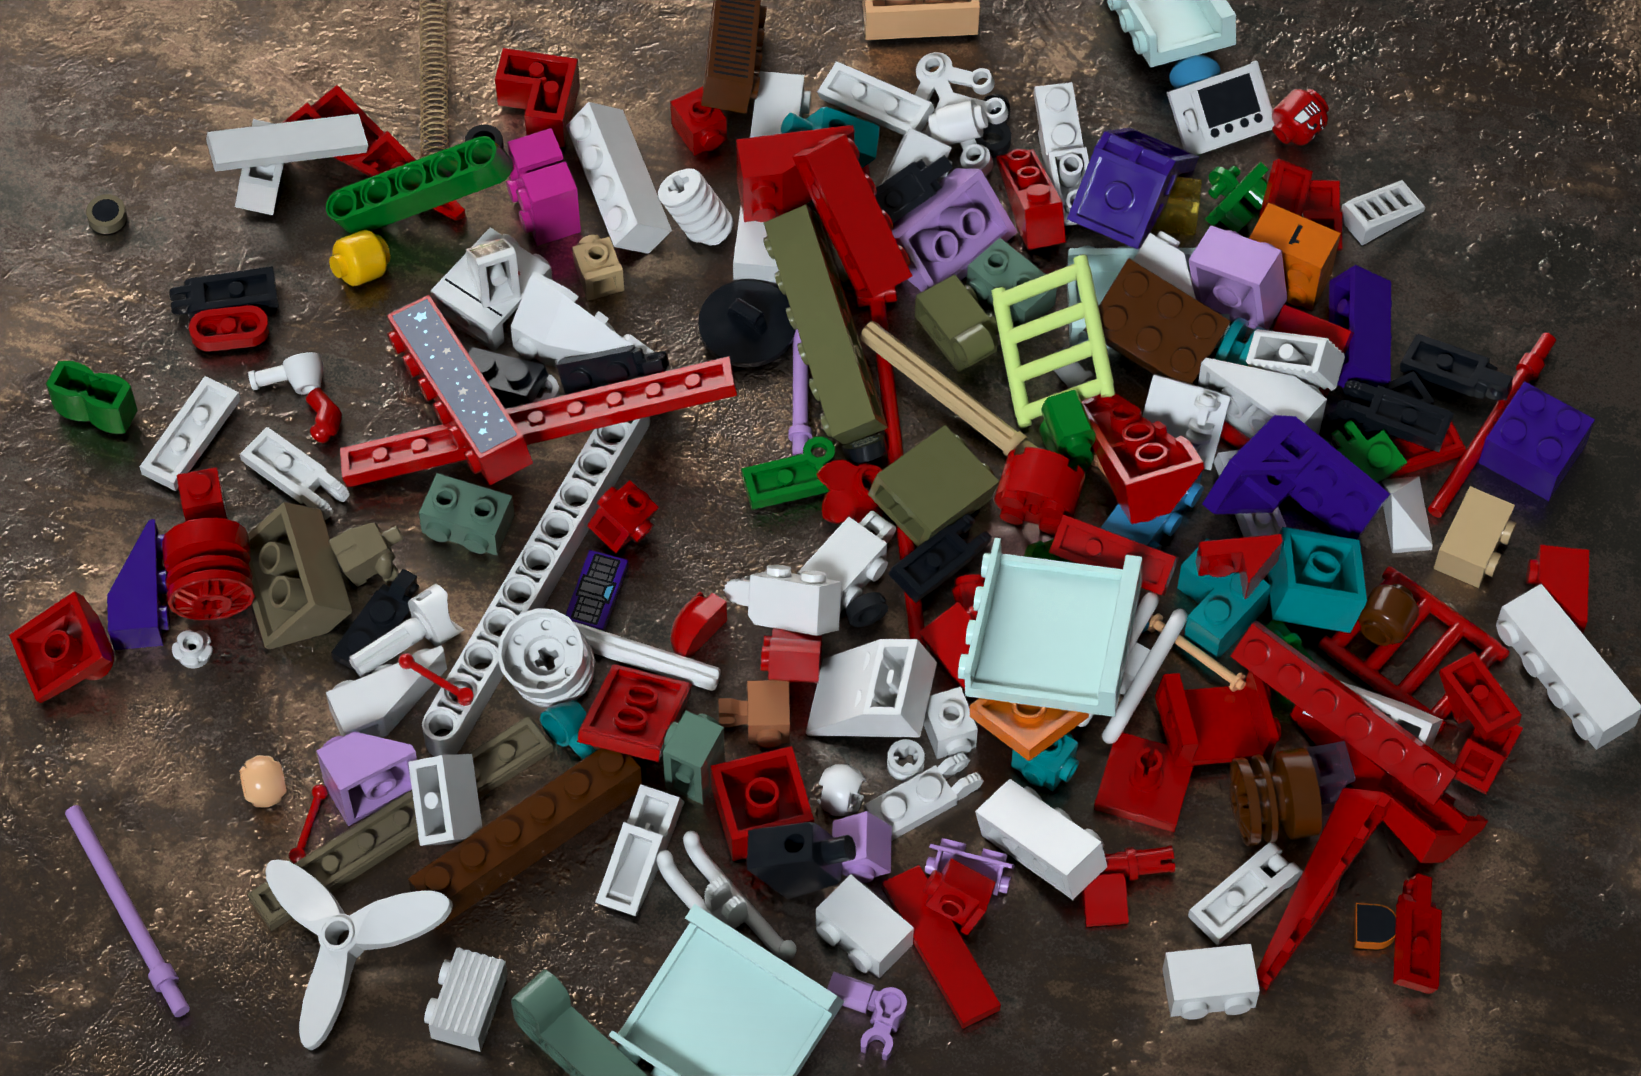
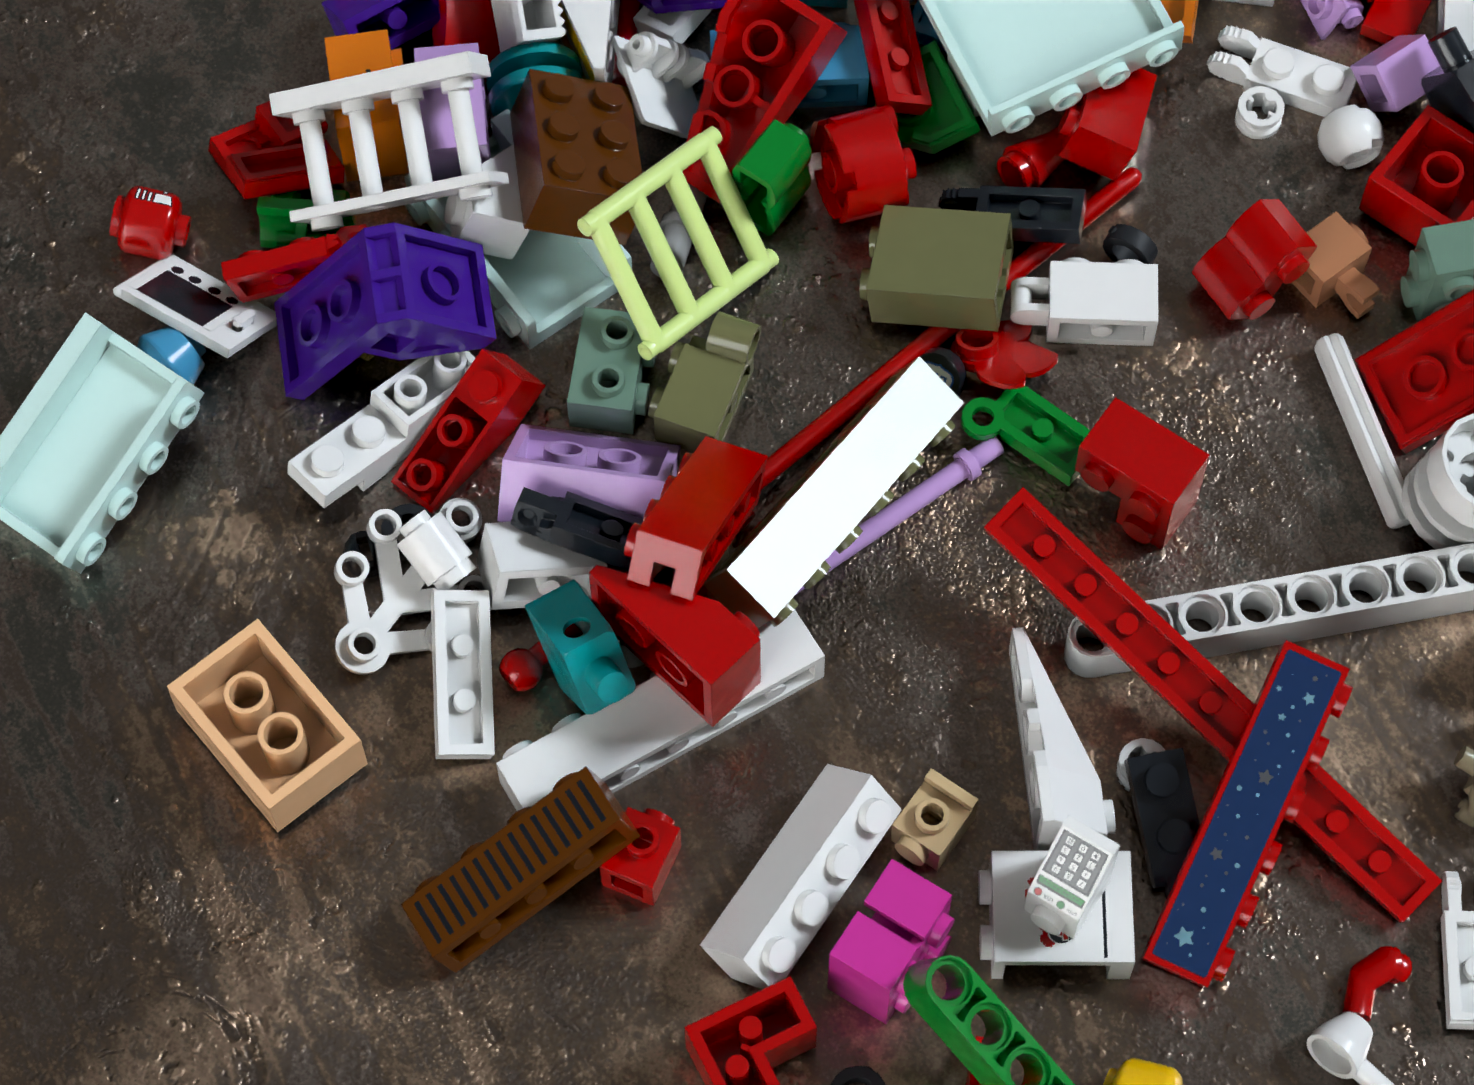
camera: 125 degrees left, 5 degrees up
sand green brick [419,473,515,556] -> none
black hinge [556,345,670,395] -> none
tile [565,550,629,631] -> none
red brick [587,480,659,553] -> none
white piece [658,168,733,246] -> none
red brick [670,591,727,658] -> none
black shield [698,280,796,367] -> none
white hinge [723,565,842,636] -> none
white slope [806,639,937,737] -> none
tan axle [860,321,1038,456] -> none
white brick [923,687,978,759] -> none
white slope [1341,180,1425,246] -> none
none -> red hinge [221,224,367,303]
none -> white fence [269,51,509,232]
none -> red brick [1075,397,1210,550]

